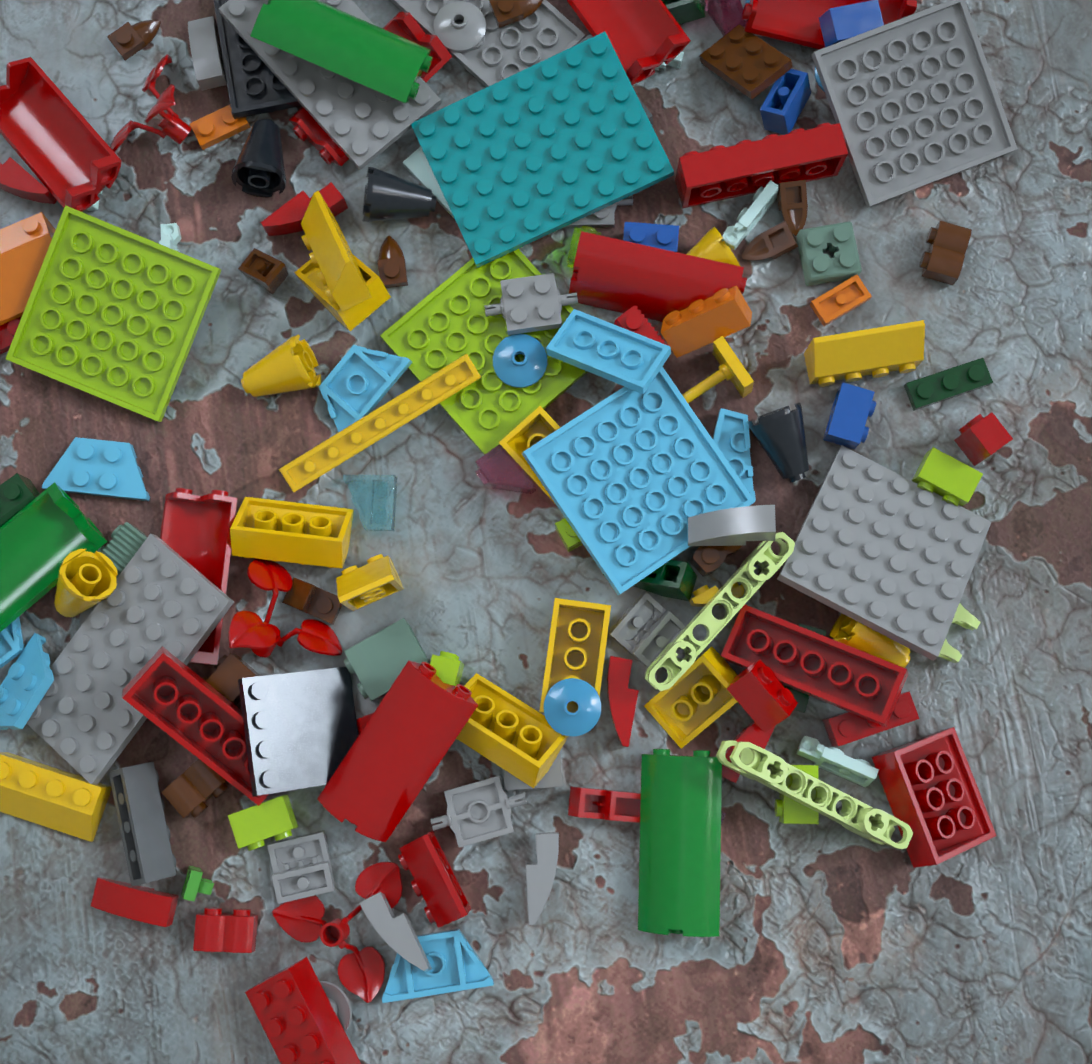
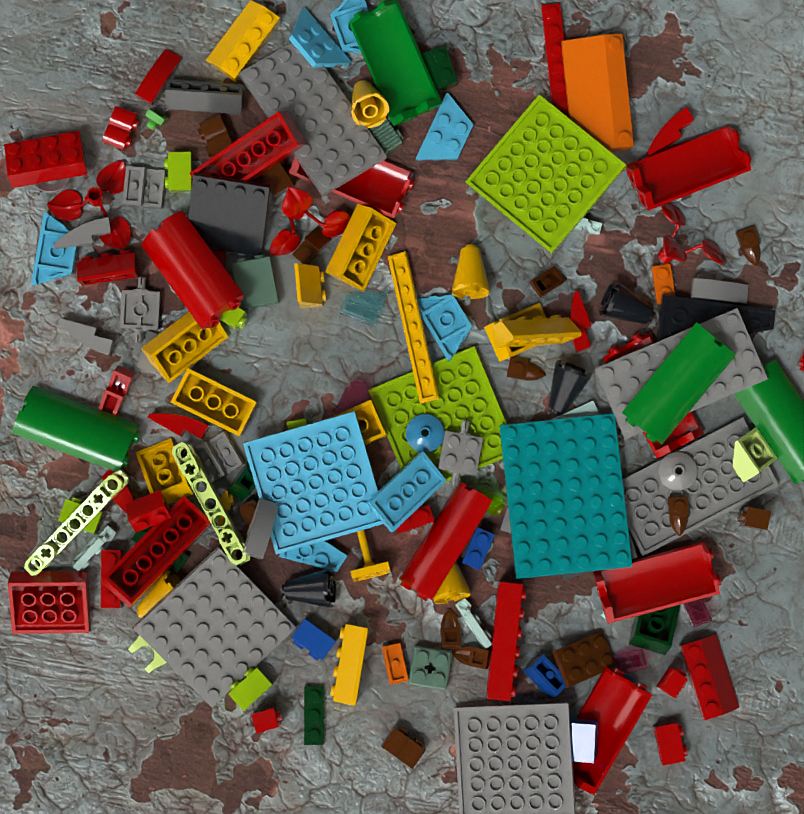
camera: 105 degrees right, 5 degrees up
dark azure dish [544,678,601,737] -> none
orange brick [661,286,752,358] -> none

